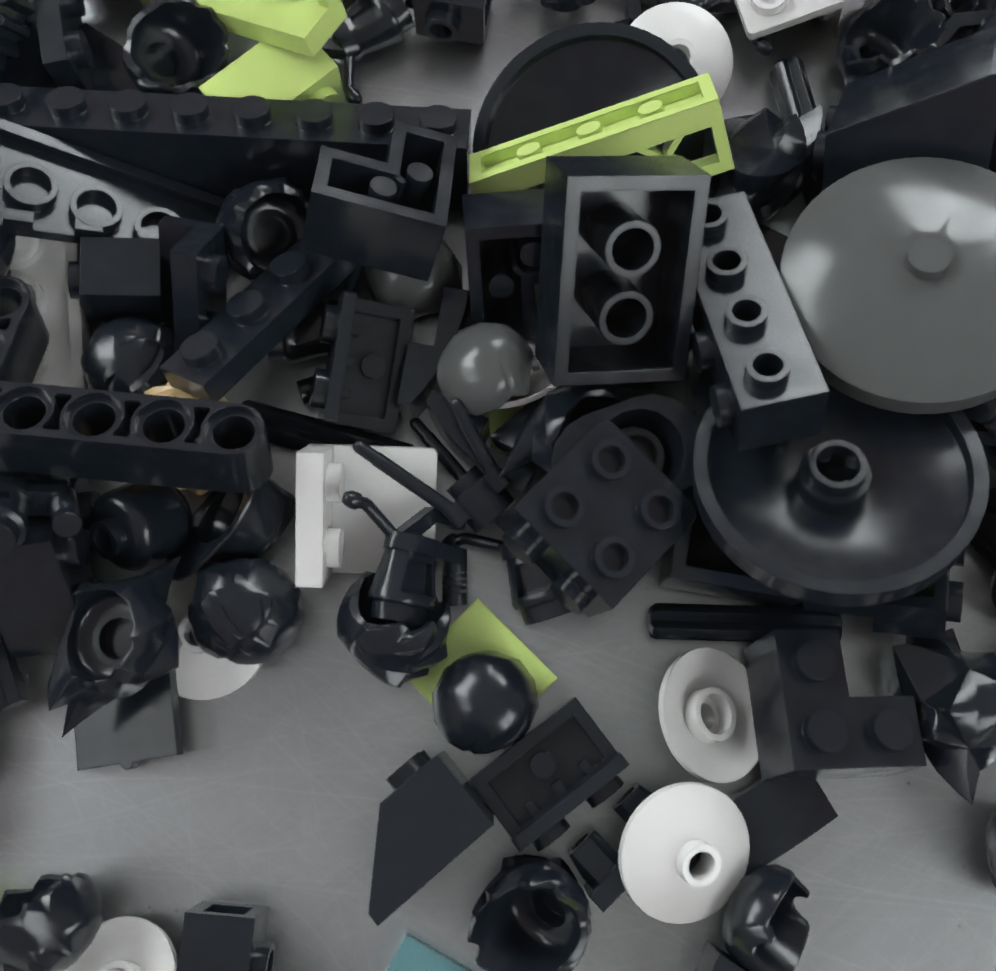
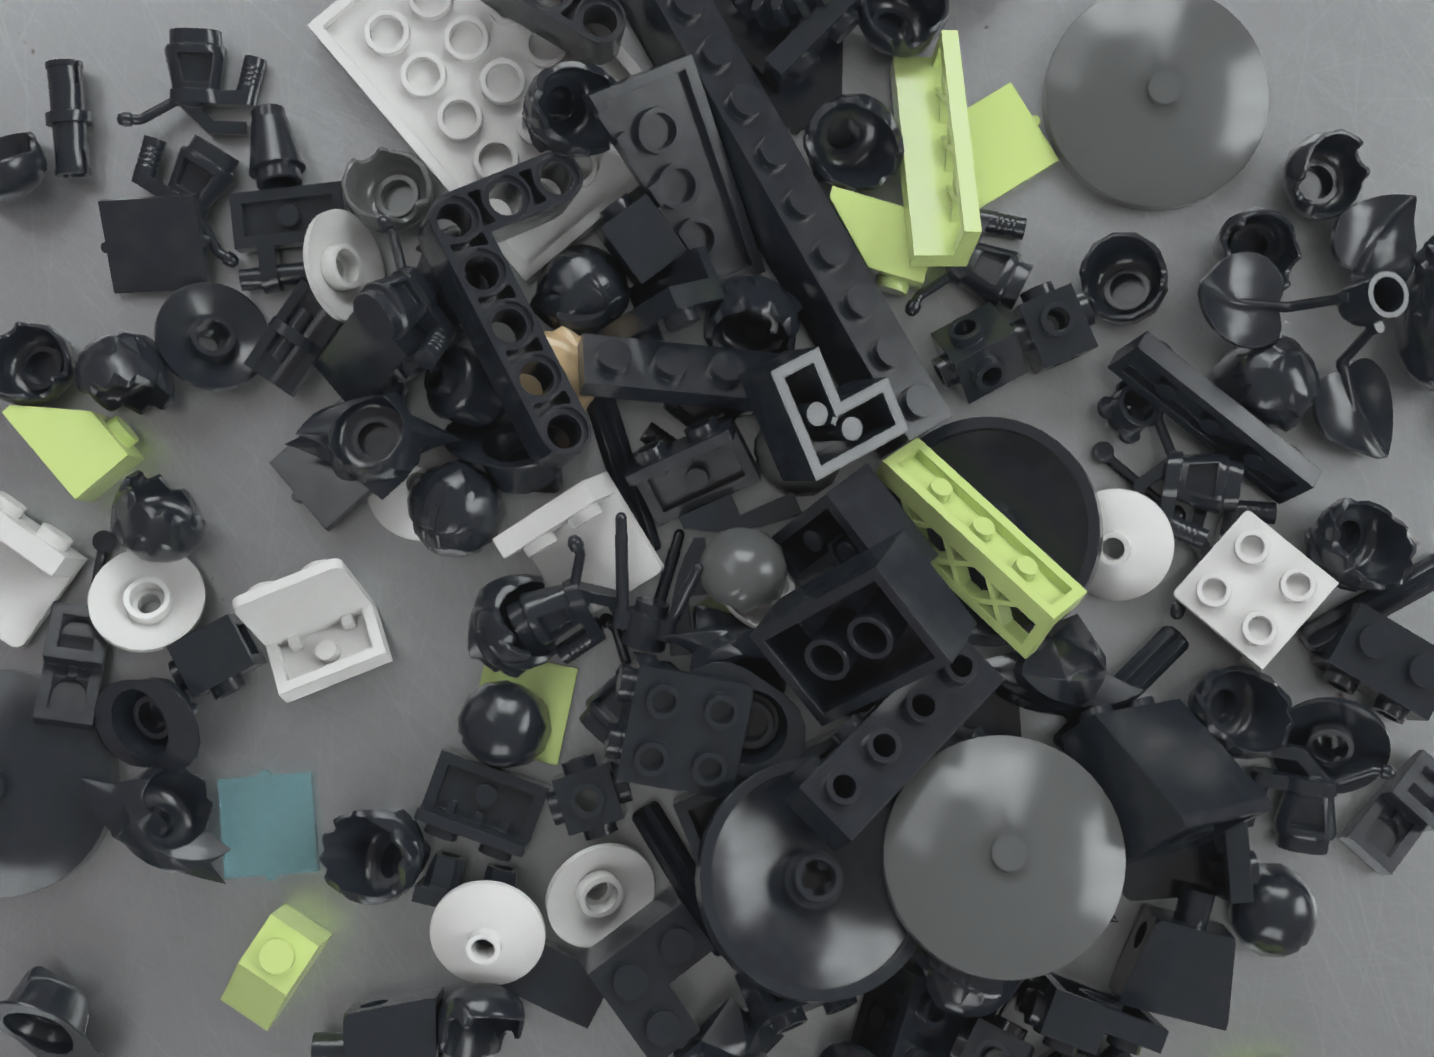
camera: 55 degrees right, 10 degrees up
black slope [368,750,494,926] -> none
none -> white bracket [232,558,393,703]
none -> black brick [546,753,633,841]
none -> black brick [930,302,1029,404]

